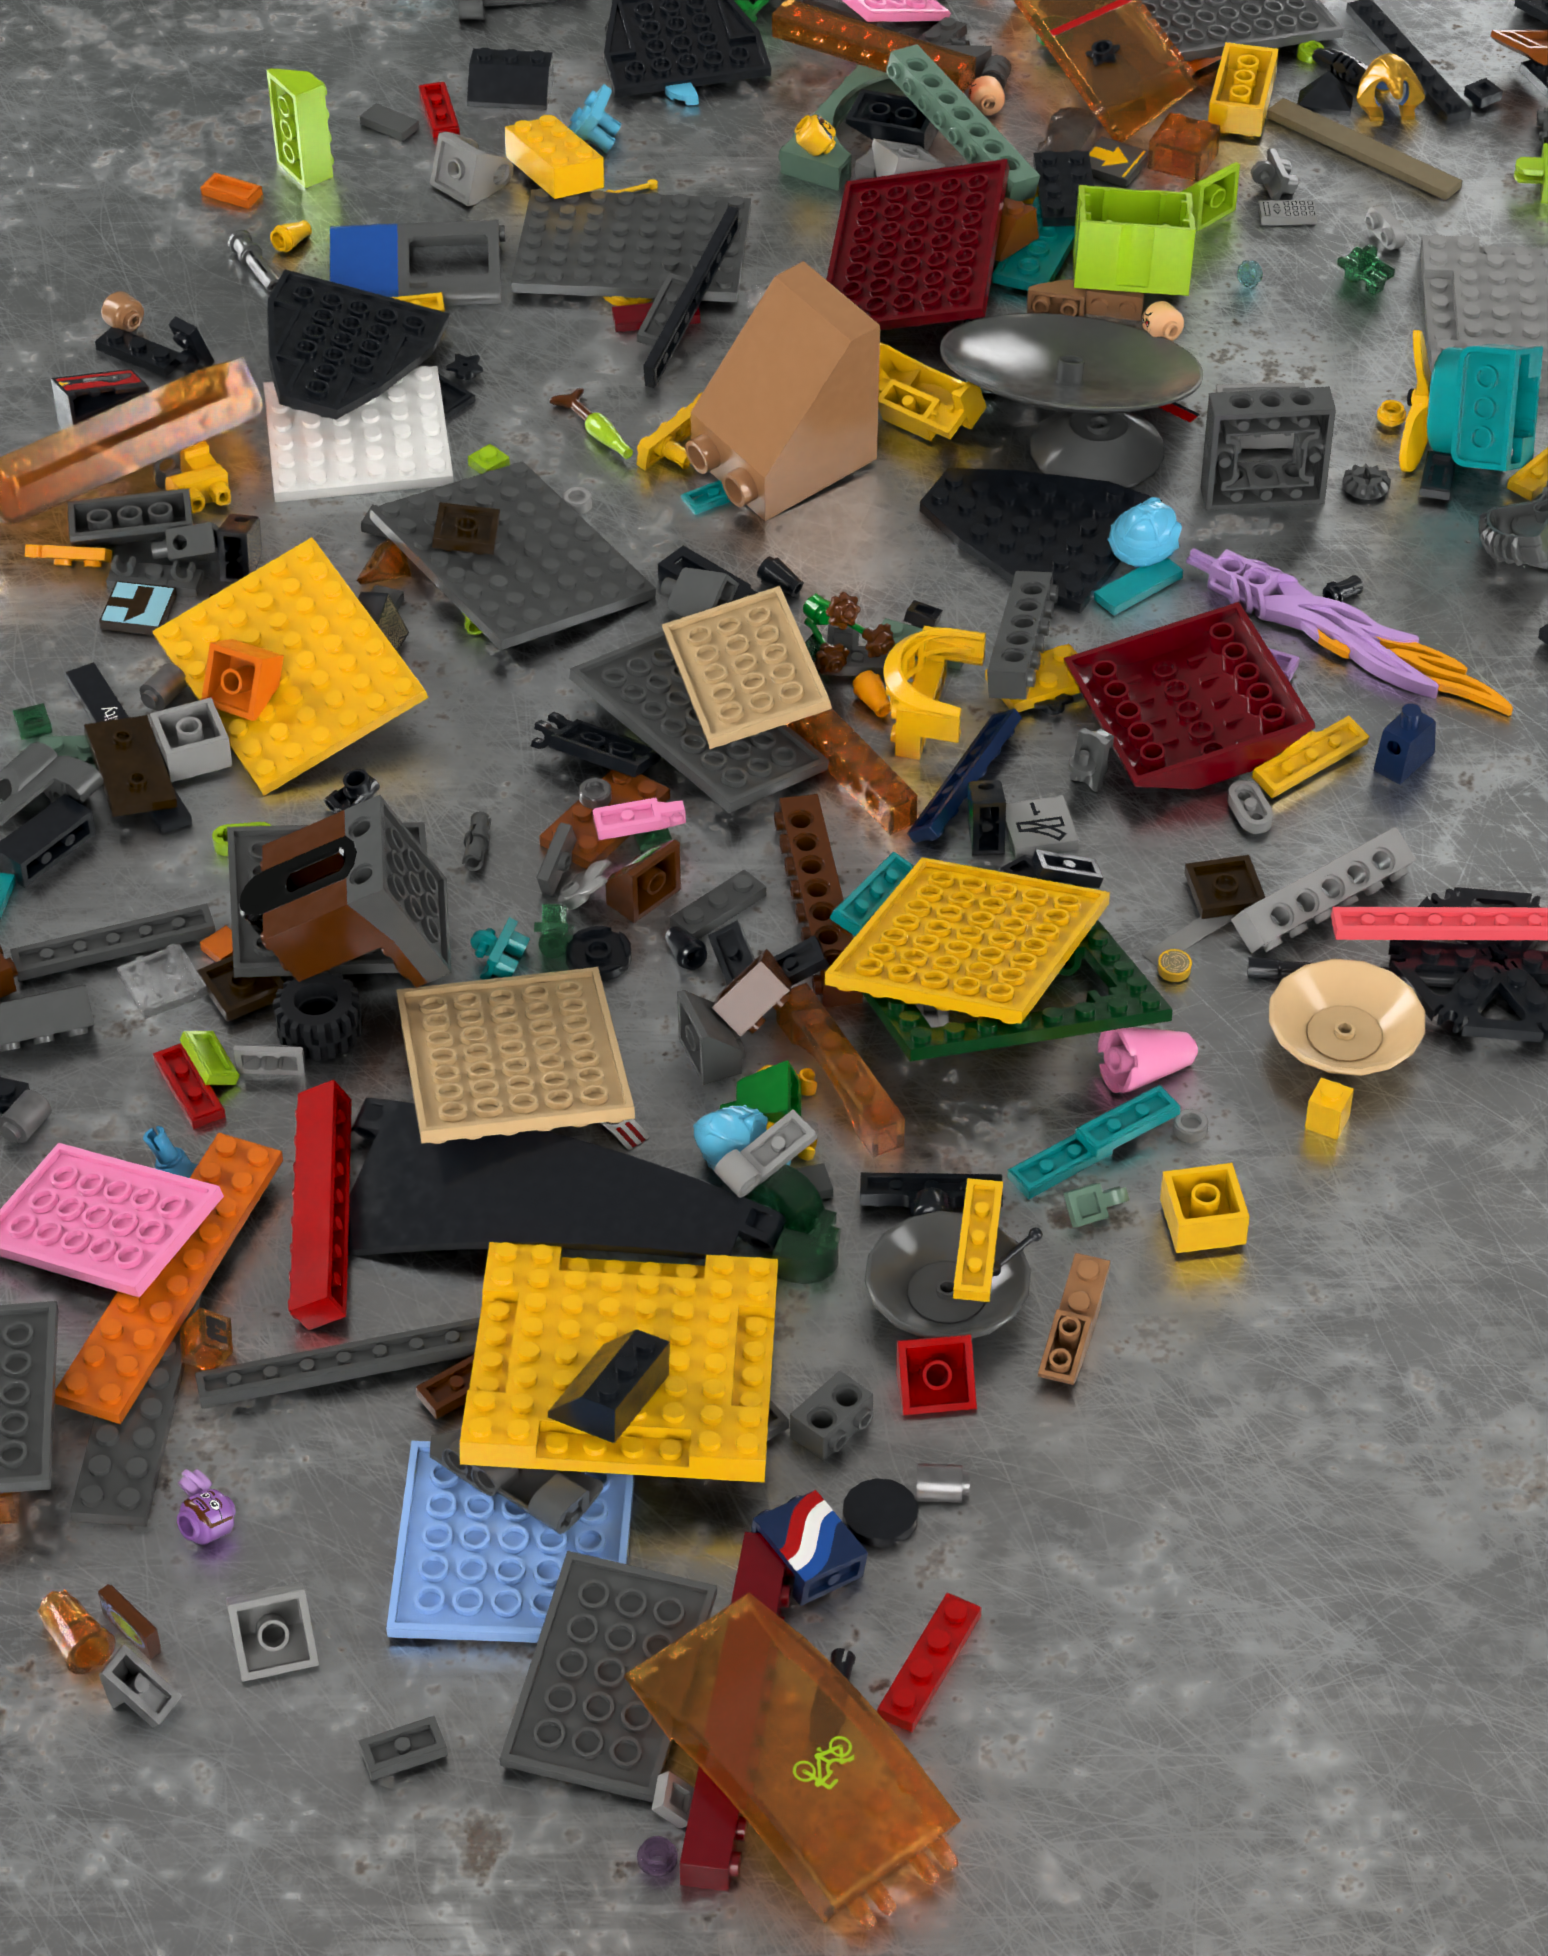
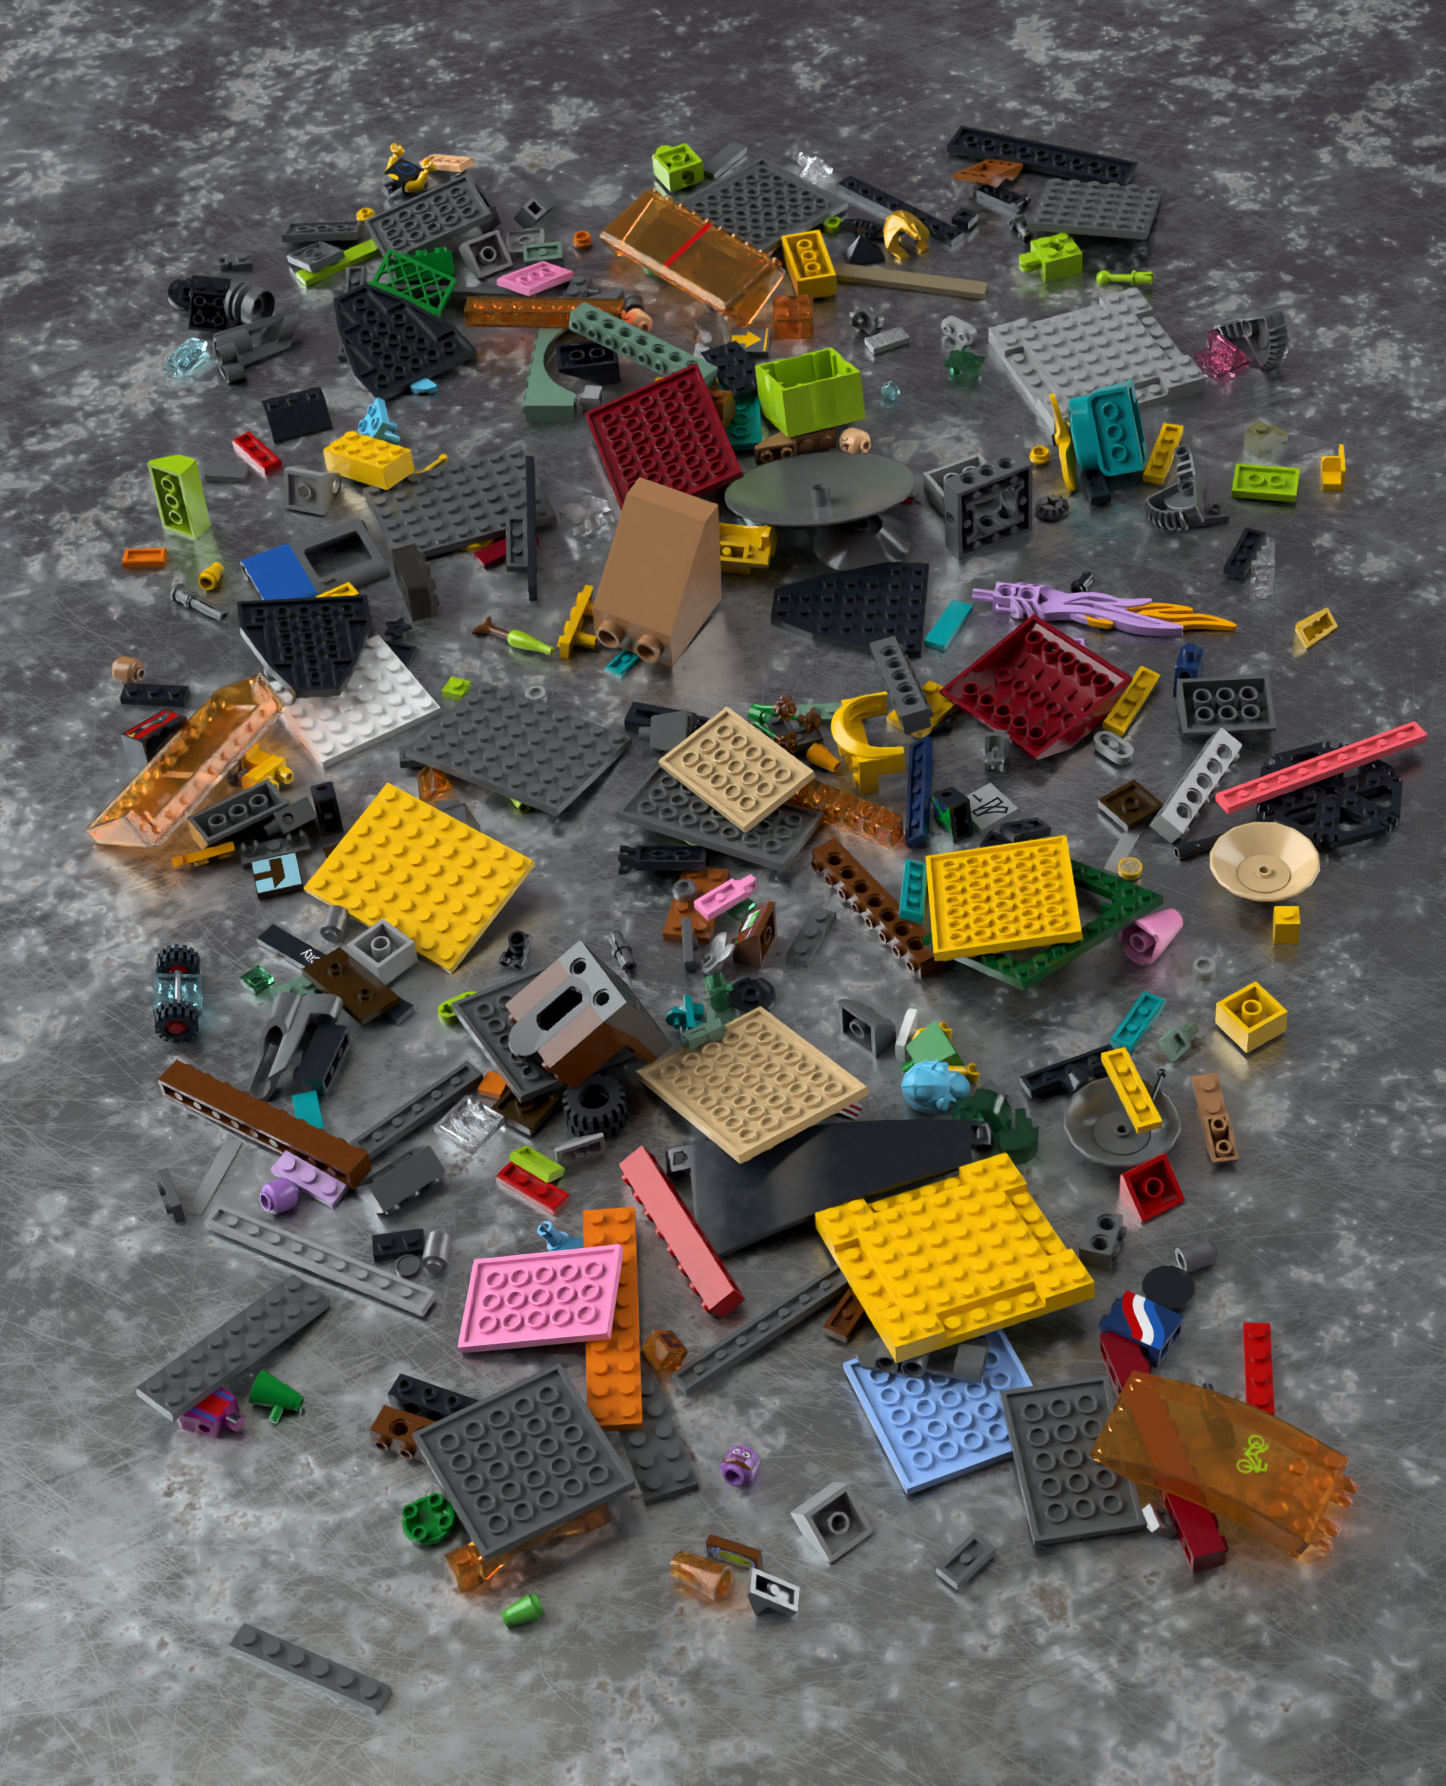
camera: 20 degrees left, 0 degrees up
black plate [168,316,215,374] -> none
lavender plate [178,1469,212,1497] -> none
orange slope [201,639,284,721] -> none
dark brown plate [432,502,500,555] -> none
black slope [548,1329,670,1444] -> none
clear purple plate [637,1836,678,1877] -> none
black cone [665,926,707,970] -> none
black plate [708,920,830,986] -> none
slope [712,949,792,1037] -> none
light grey plate [714,1109,817,1197] -> none
black cone [757,556,804,597] -> none
clear orange arch [776,982,905,1158] -> none
yellow head [794,114,836,156] -> none
light grey slope [872,138,945,177] -> none
black plate [904,600,943,628] -> none
teal tile [1075,1084,1181,1158] -> none
black plate [1085,40,1120,67] -> none
medium azure head [1107,497,1182,567] -> none
lime slope [1180,162,1240,232] -> none
none -> clear smoke brick [391,543,439,622]
none -> sand green piece [680,1010,727,1051]
none -> white plate [895,1008,918,1062]
none -> dark grey slope [1176,674,1276,736]

